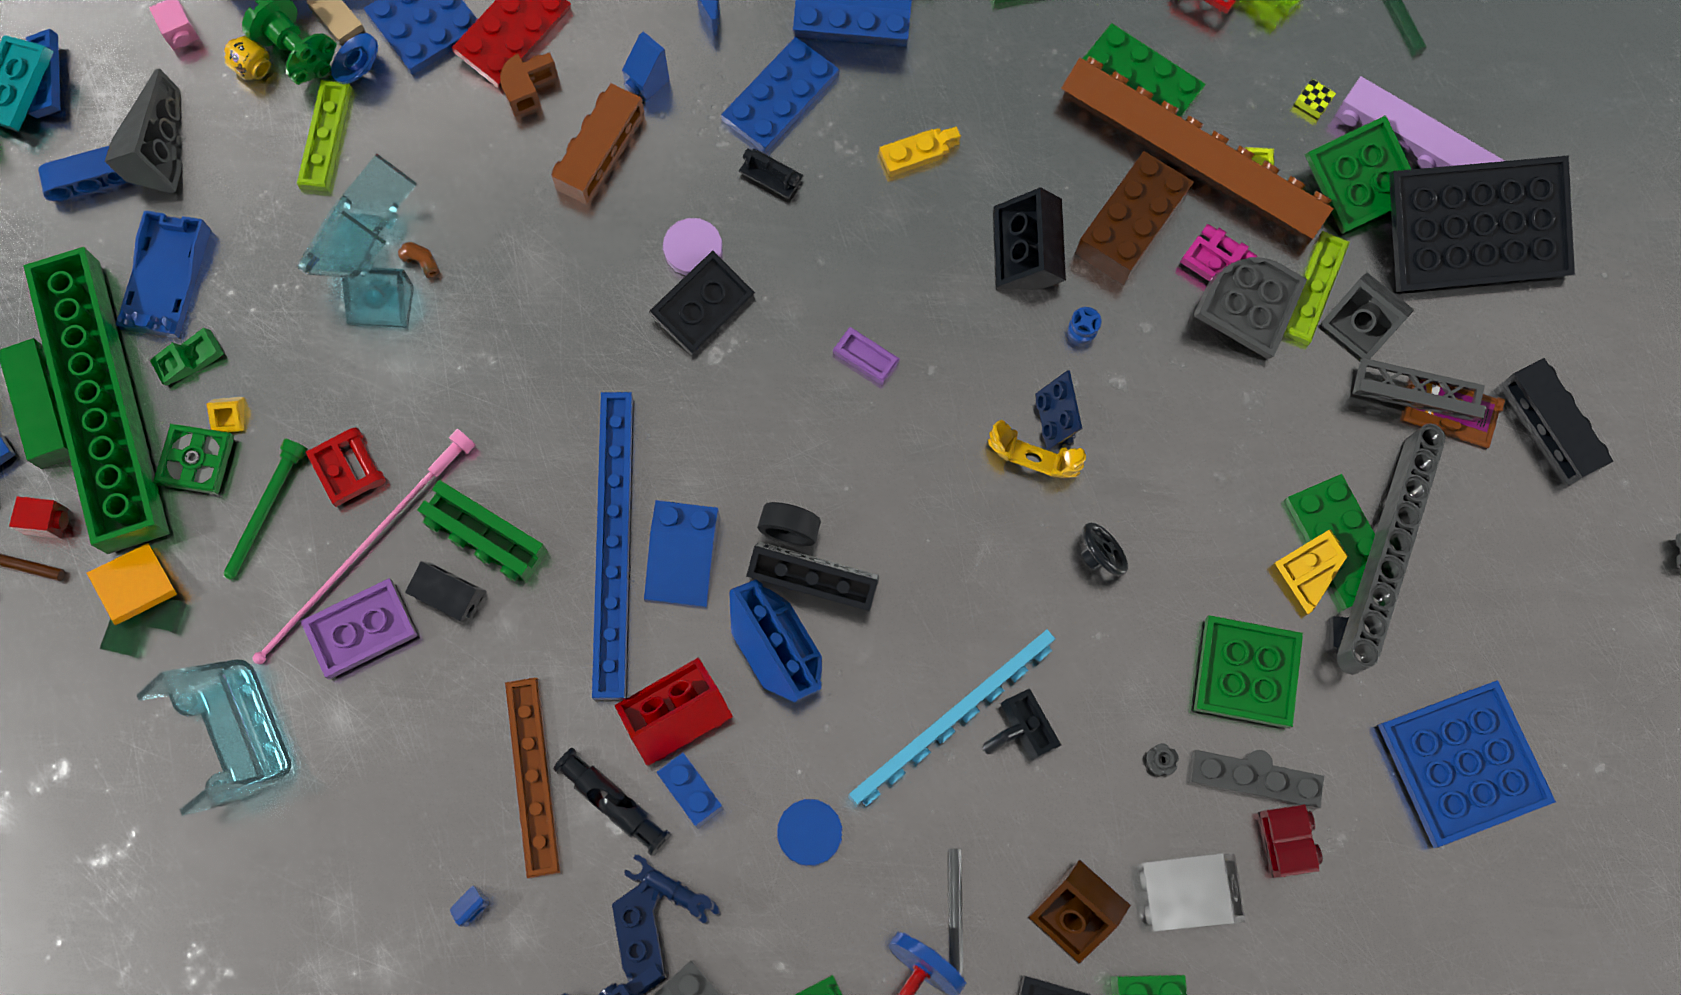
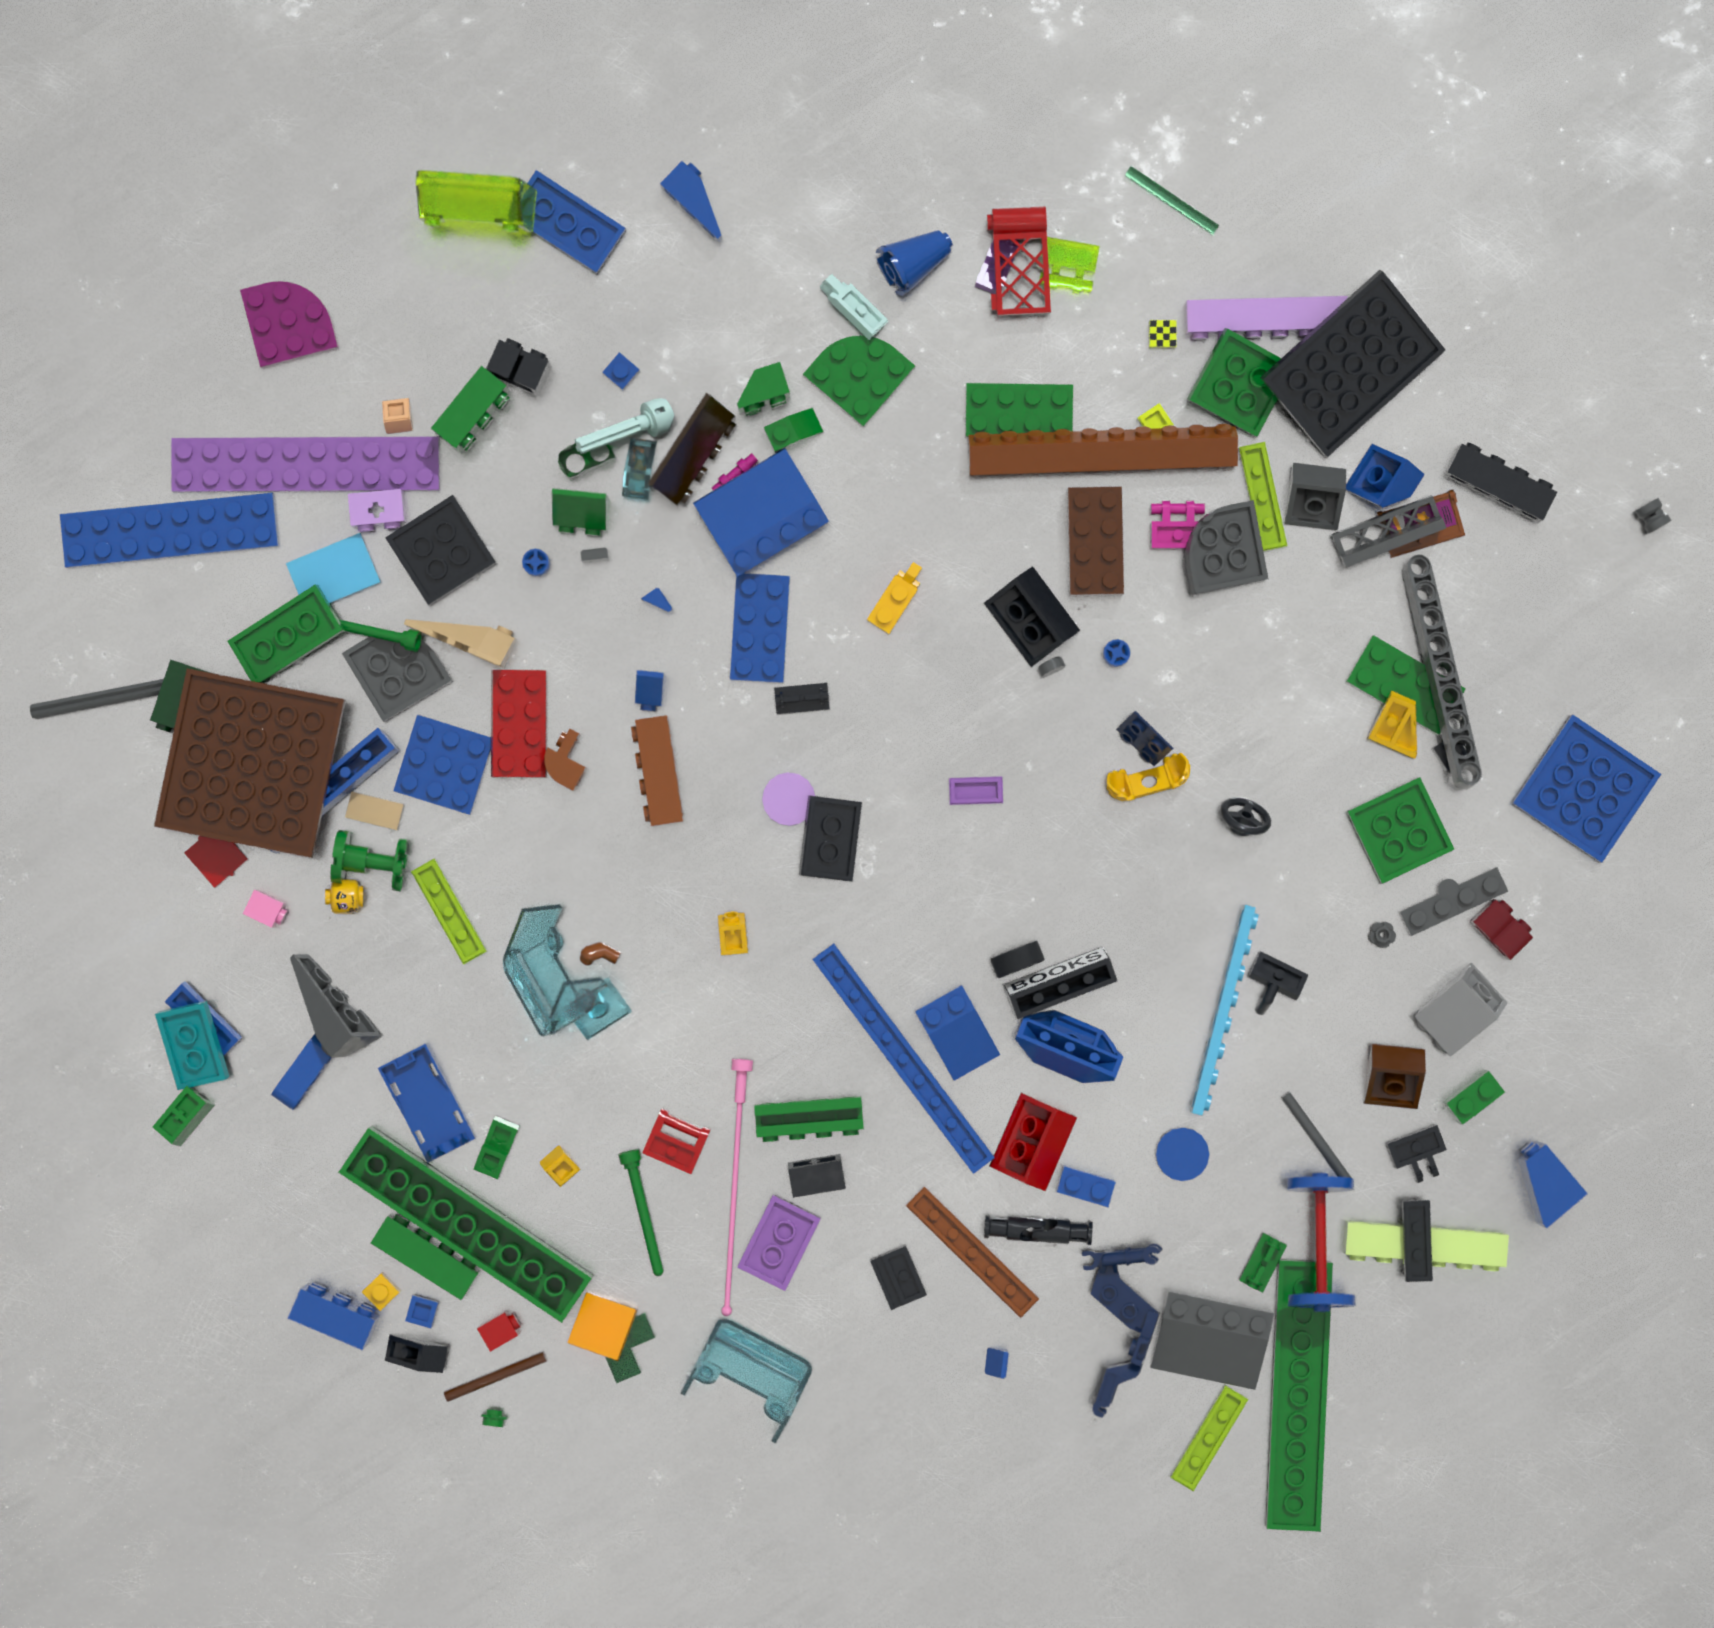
camera: 35 degrees left, 15 degrees up
green piece [153,423,235,495] -> none
blue dish [331,33,378,84] -> none
none -> yellow bracket [718,911,748,955]
none -> black plate [870,1245,927,1310]
none -> dark grey tile [1038,656,1066,678]
none -> blue slope [1346,444,1425,508]

